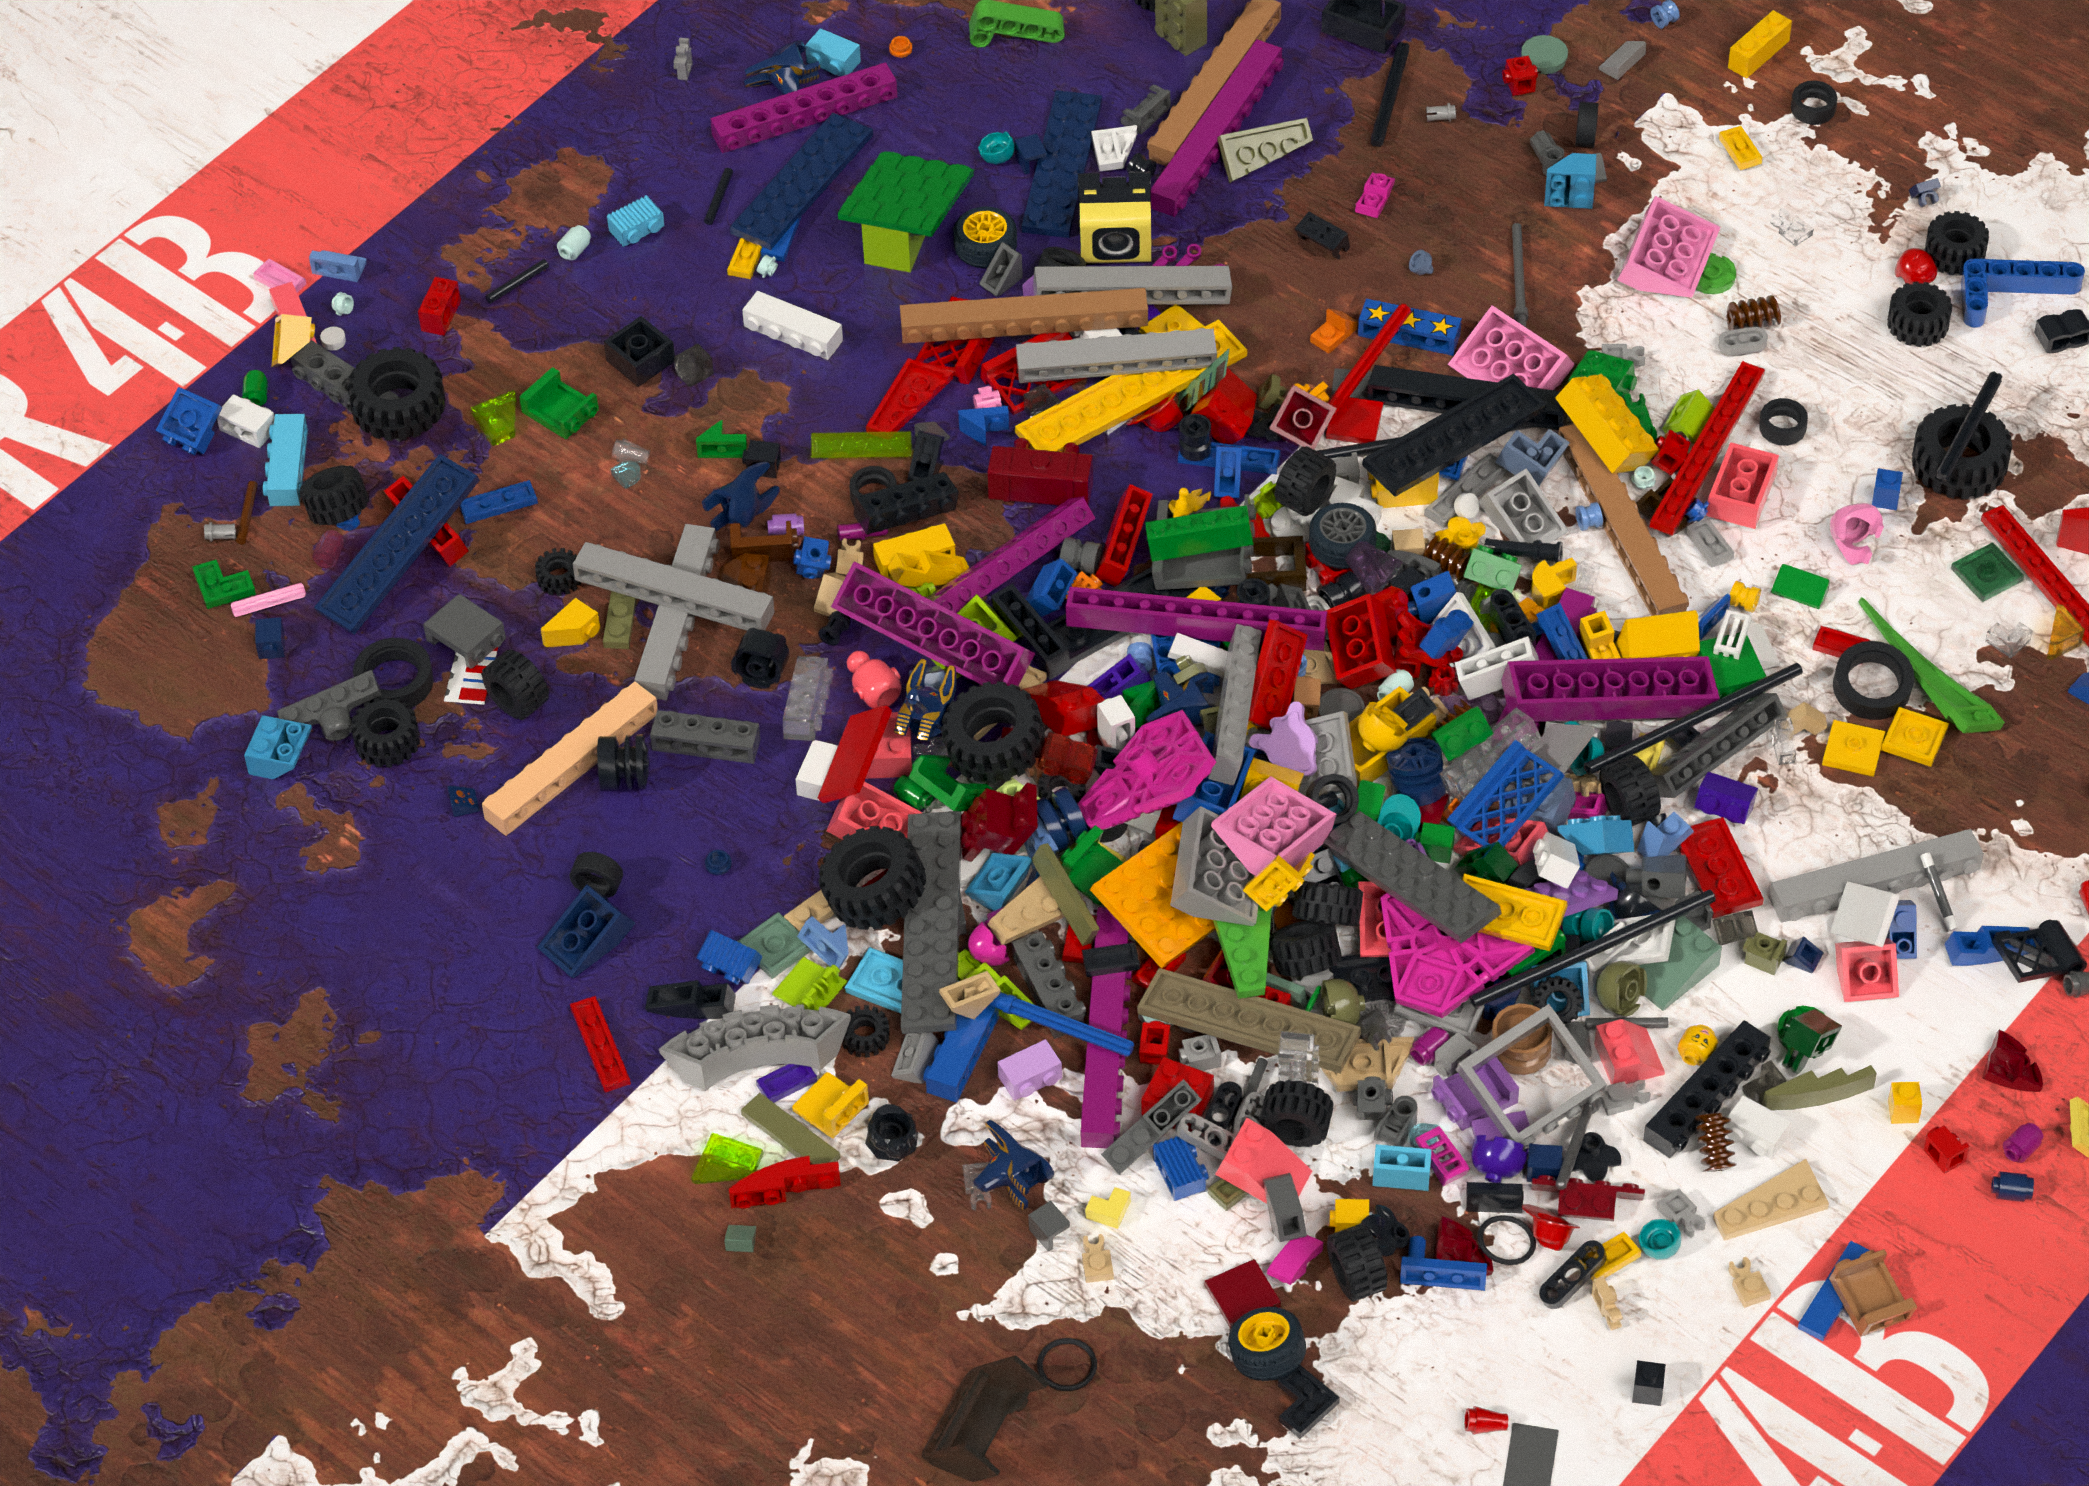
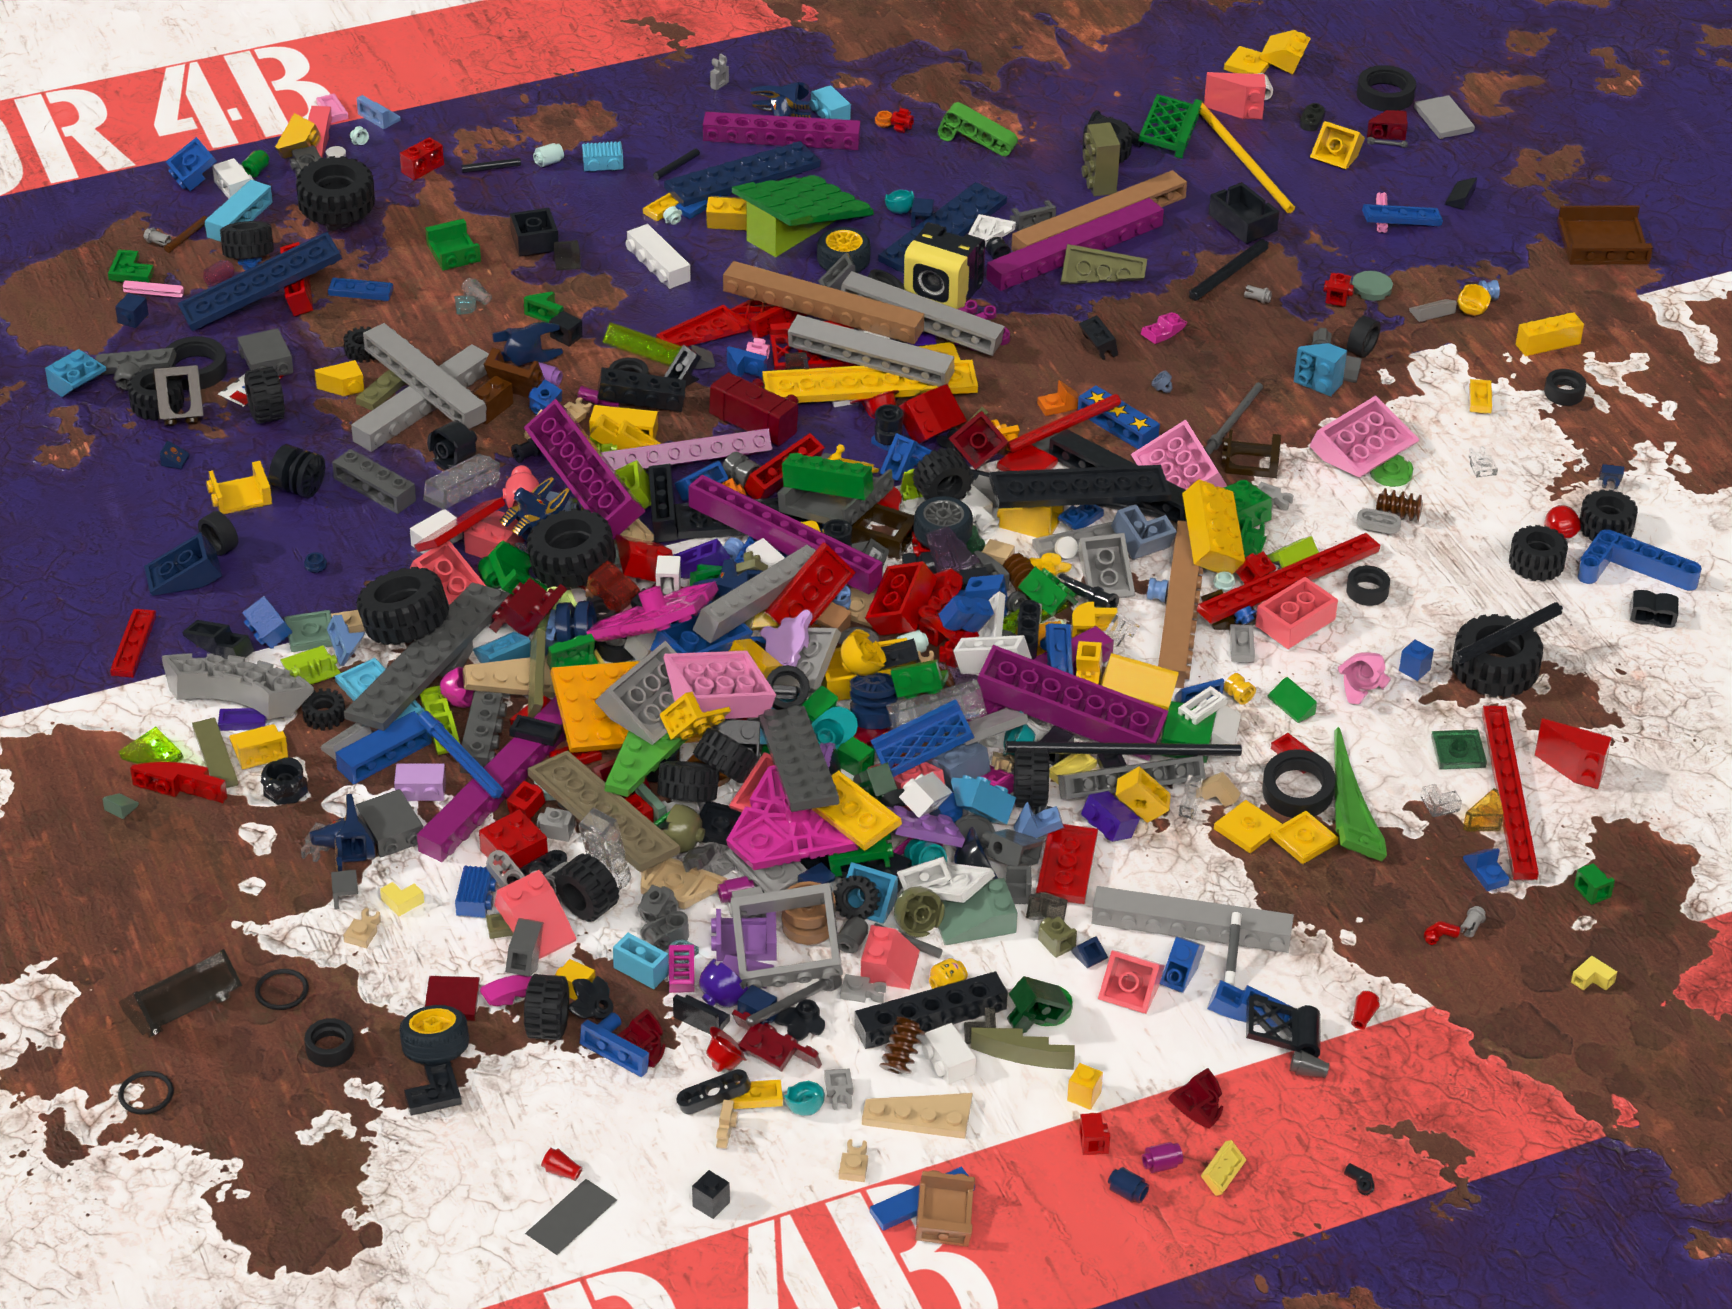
camera: 25 degrees right, 10 degrees down
clear neon green wing [471,390,516,446] -> none
light nougat brick [482,682,658,836] -> none
tan slope [939,971,1001,1020] -> none
dark grey slope [1101,1079,1202,1175] -> none
black piece [1469,889,1716,1008] -> none
black tyre [1477,1215,1536,1265] -> none
white tile [1830,881,1900,948] -> none
none -> panel [153,365,203,426]
none -> yellow panel [206,461,272,514]
none -> black tyre [304,1018,355,1067]
none -> dark grey panel [355,789,423,858]
none -> yellow slope [706,196,747,231]
none -> red gear [891,108,914,133]
none -> yellow brick [1116,766,1171,823]
none -> dark brown panel [1222,430,1281,479]
none -> yellow hair [1457,284,1491,316]

